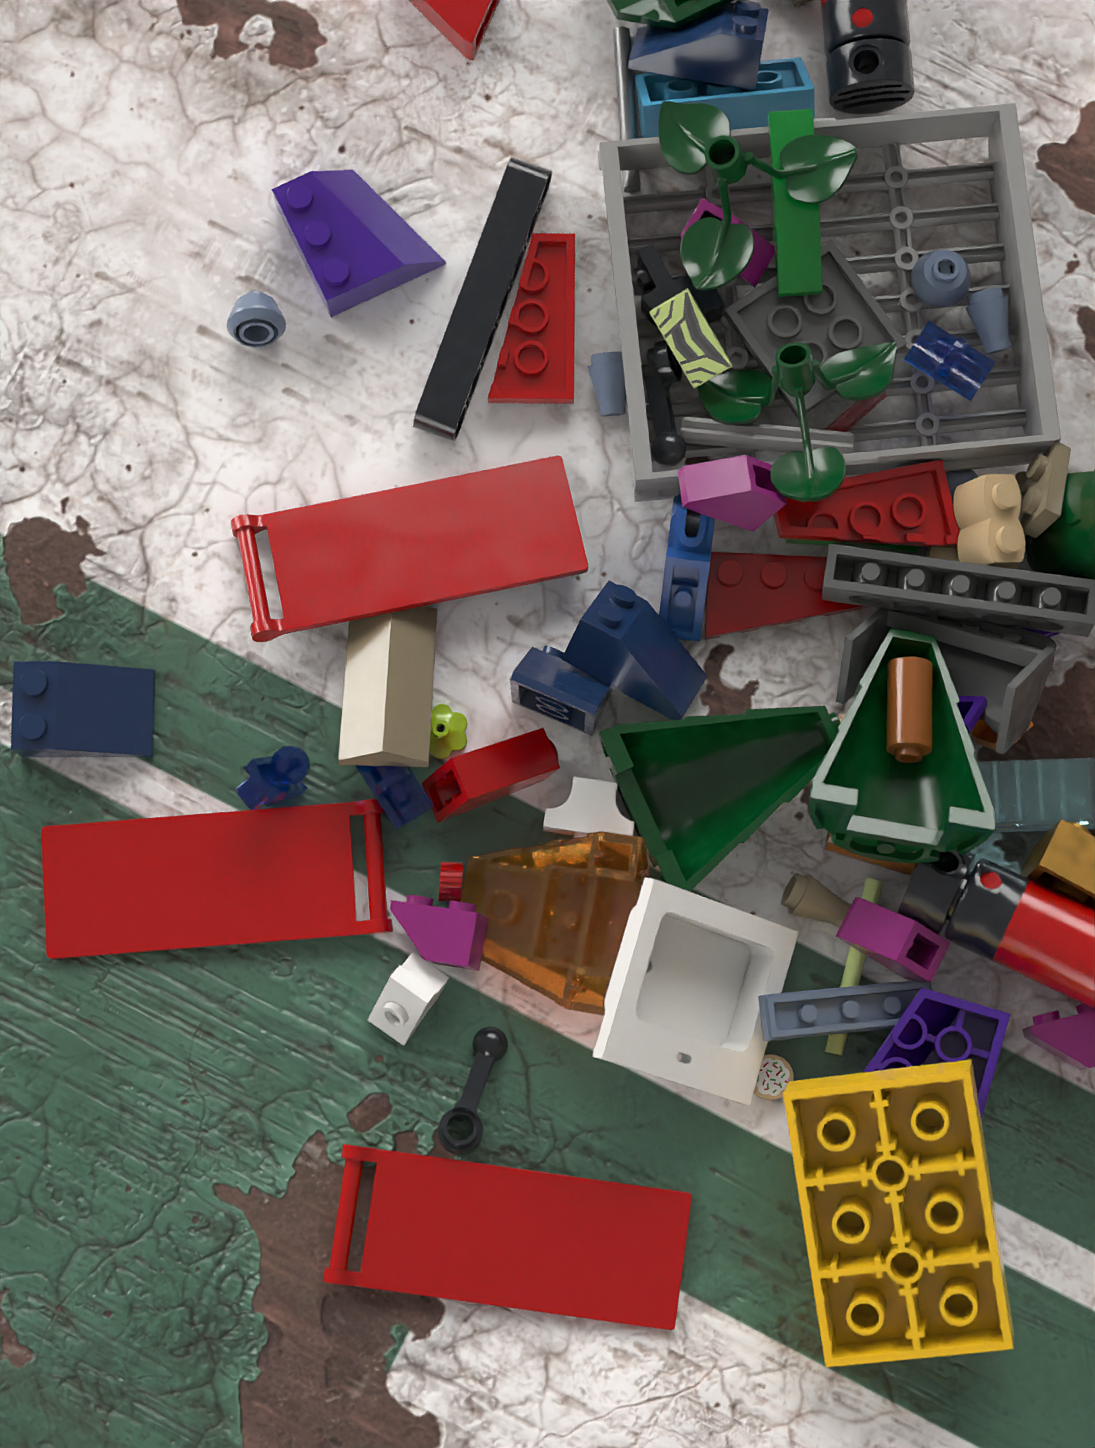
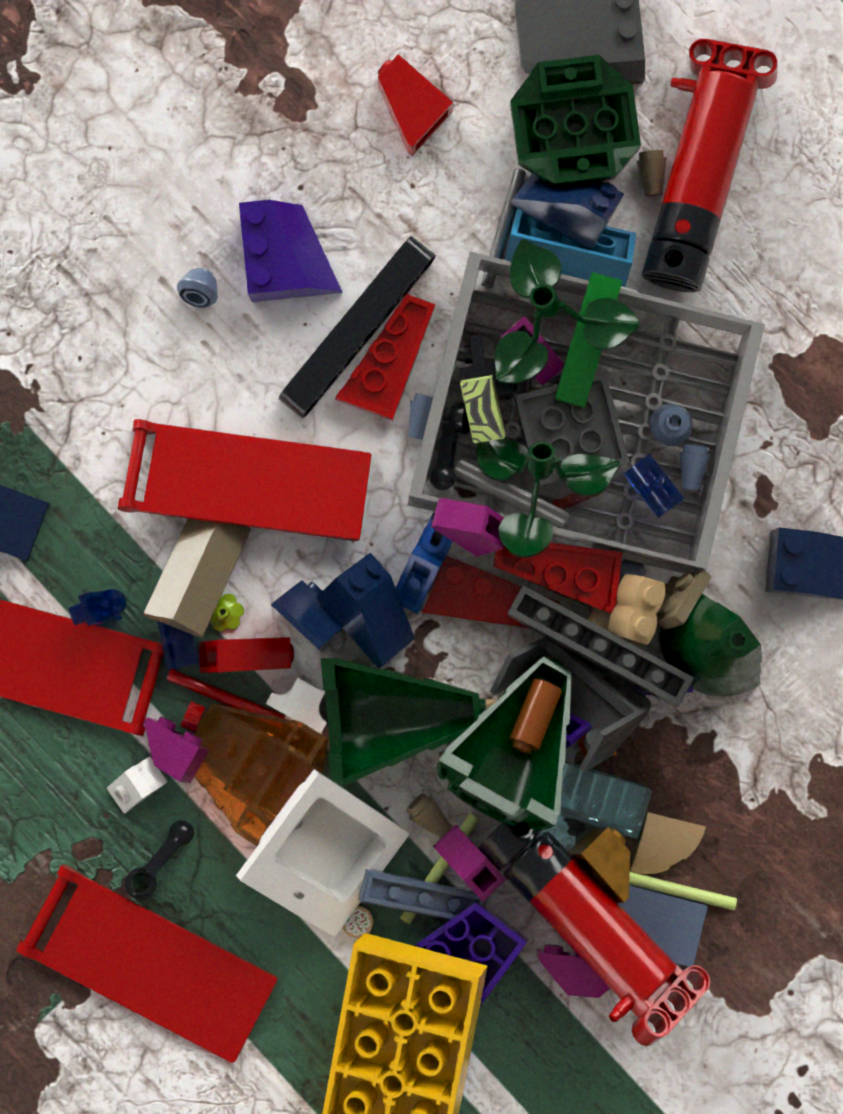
camera: 15 degrees right, 5 degrees up
none -> red bar [166,669,285,728]

